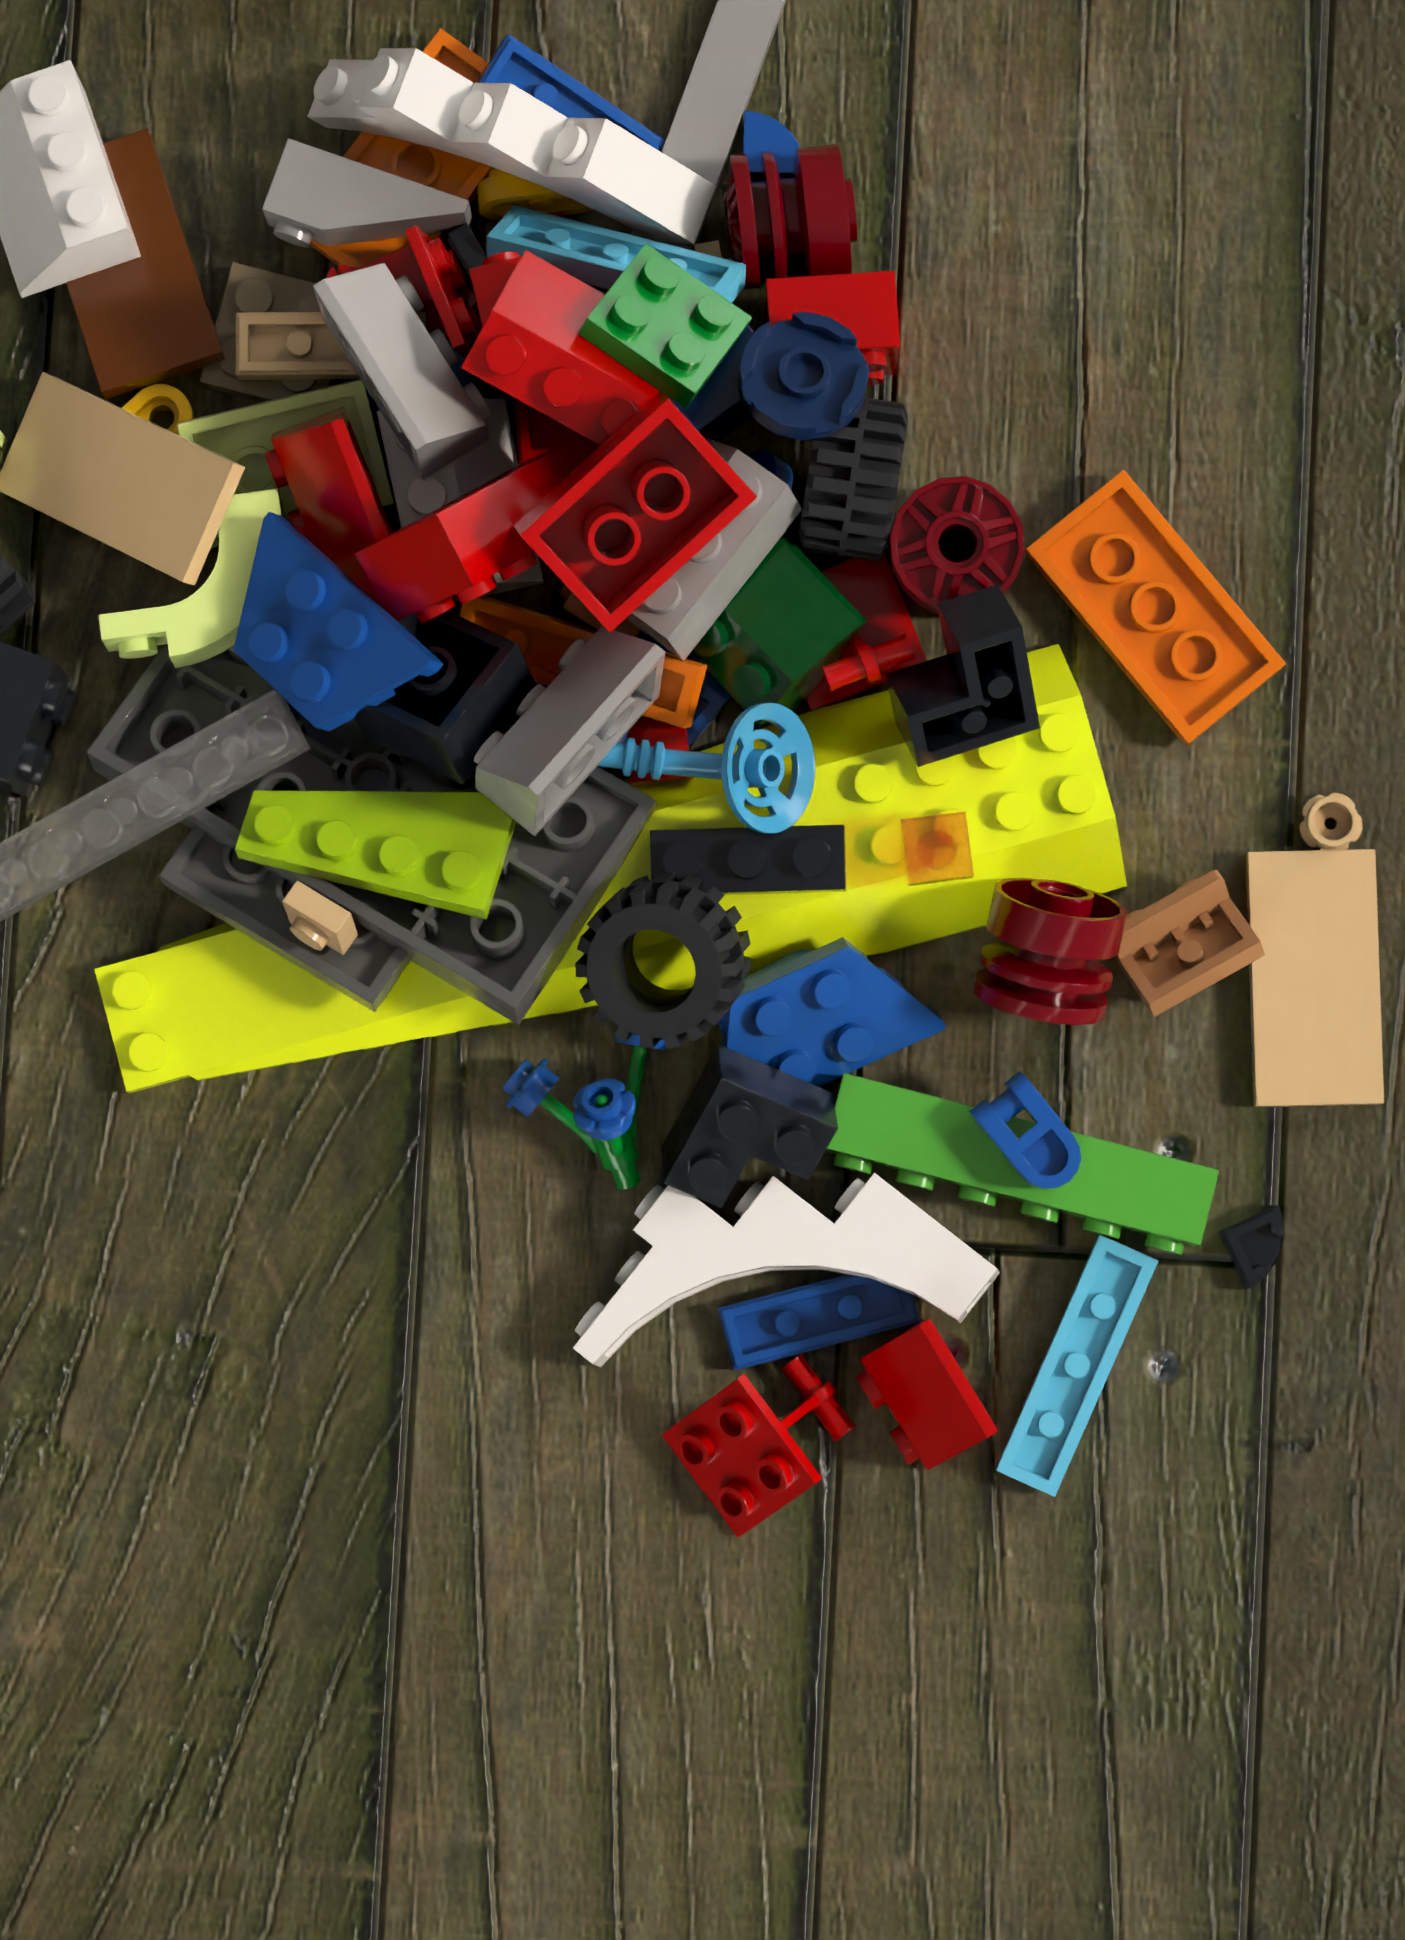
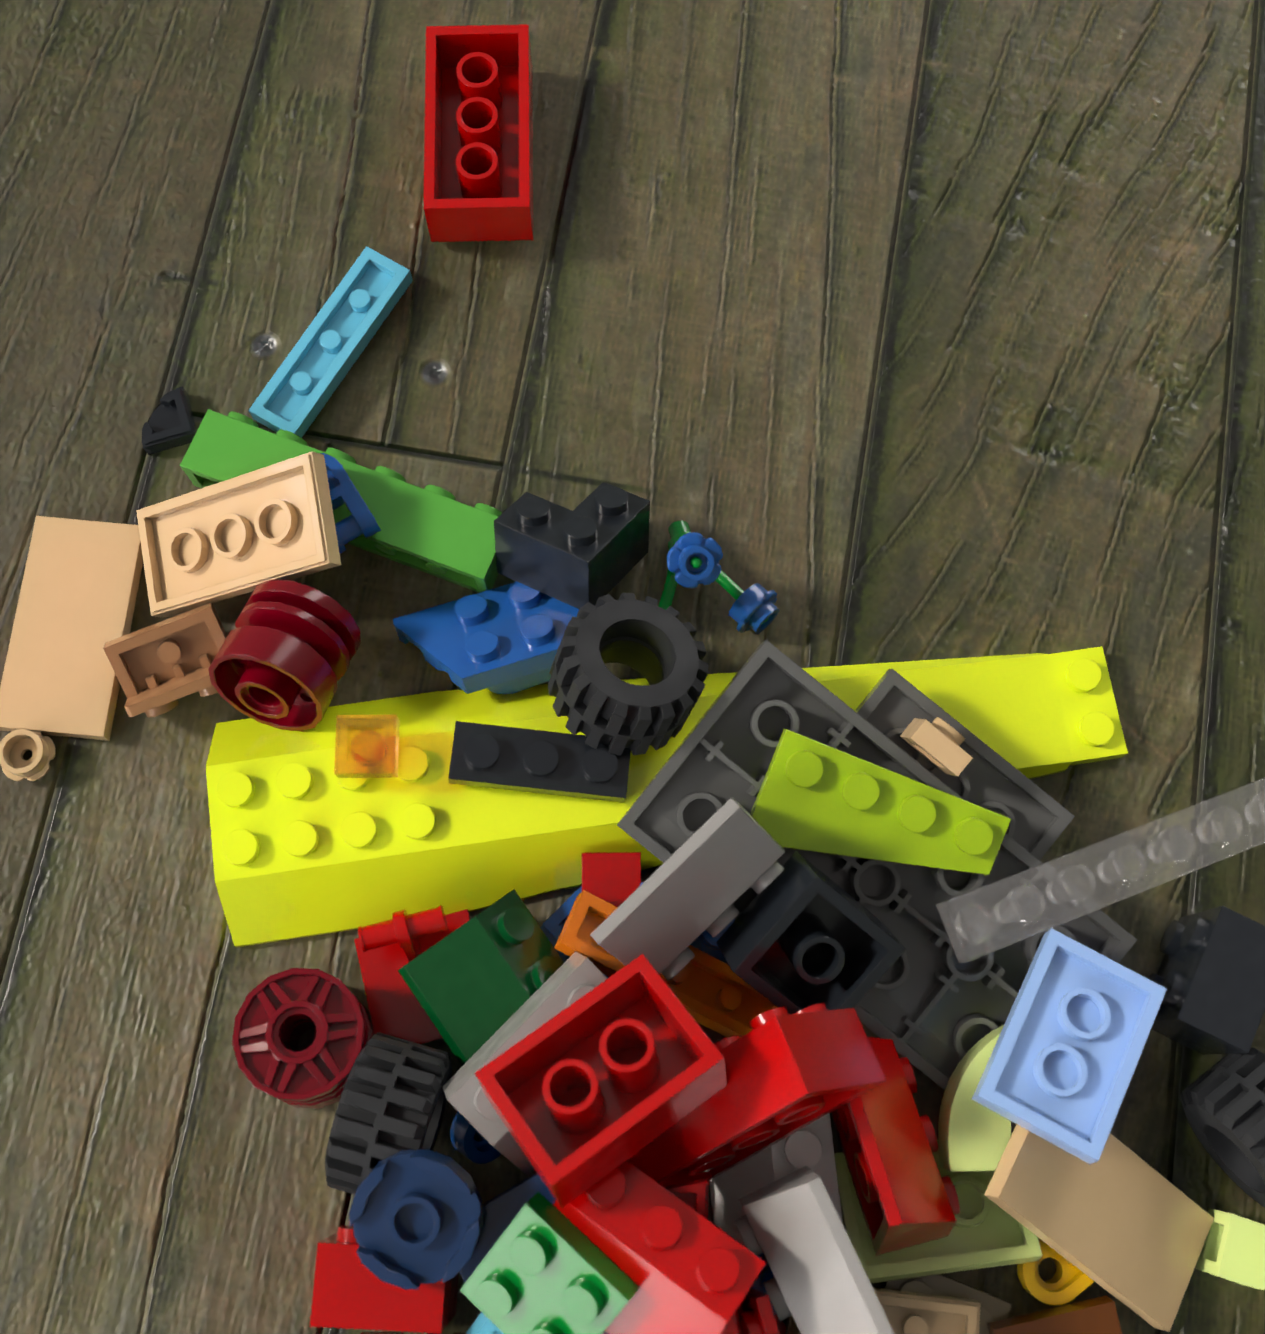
camera: 175 degrees left, 10 degrees down
blue wing [233,512,443,732] -> none
white arch [573,1173,1000,1367] -> none
dark azure dish [598,703,815,833] -> none
red plate [661,1353,856,1538] -> none
blue tile [718,1274,920,1371] -> none
red slope [855,1318,998,1470] -> none
black brick [886,584,1040,767] -> none
orange plate [1025,470,1286,747] -> none
none -> tan tile [136,452,341,618]
none -> red brick [423,24,533,242]
none -> light blue plate [972,928,1167,1164]

